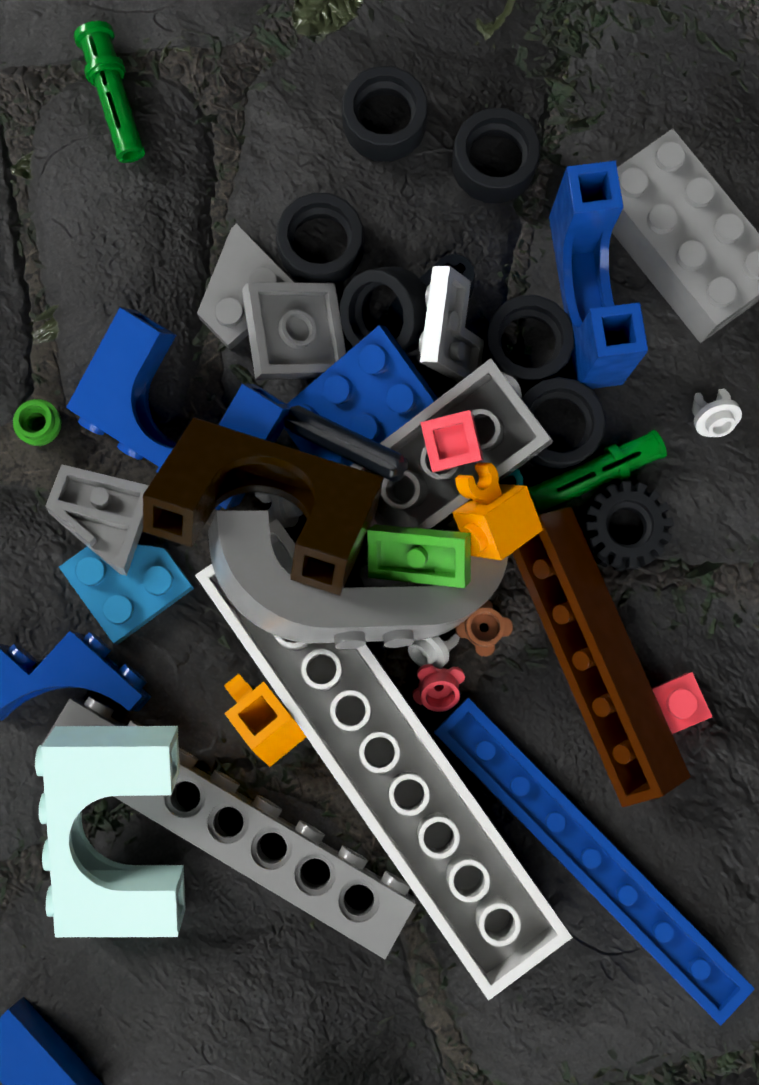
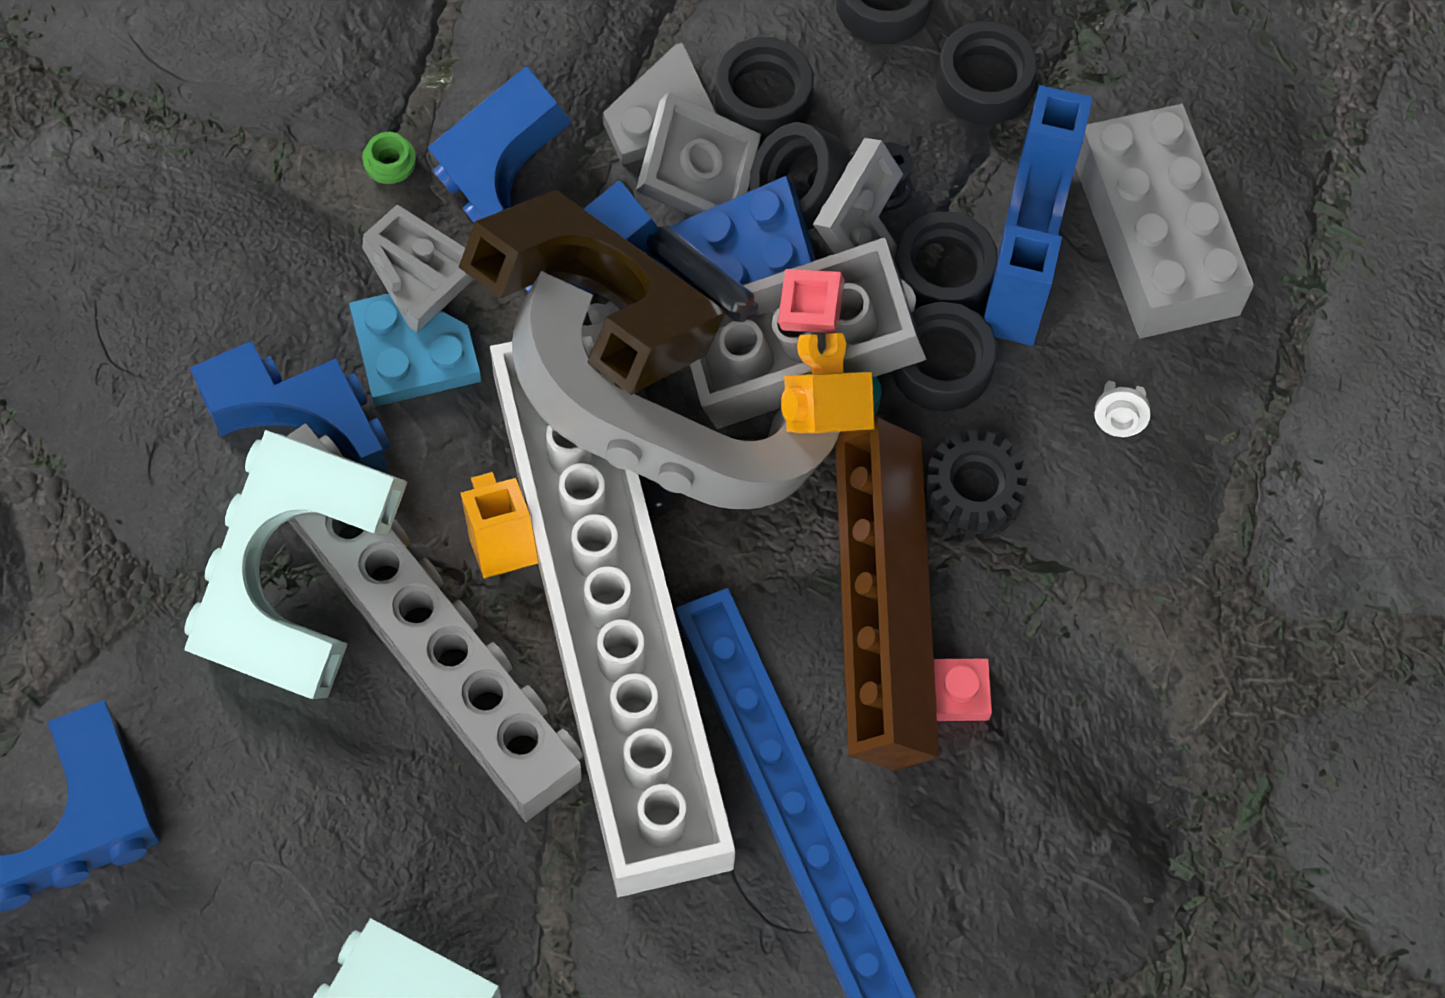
camera: 20 degrees right, 15 degrees down
bright green plate [367,524,471,588] -> none
white plate [407,633,460,669] -> none
coral plate [413,664,465,712] -> none
nougat plate [455,600,513,657] -> none
green pin [528,430,667,515] -> none

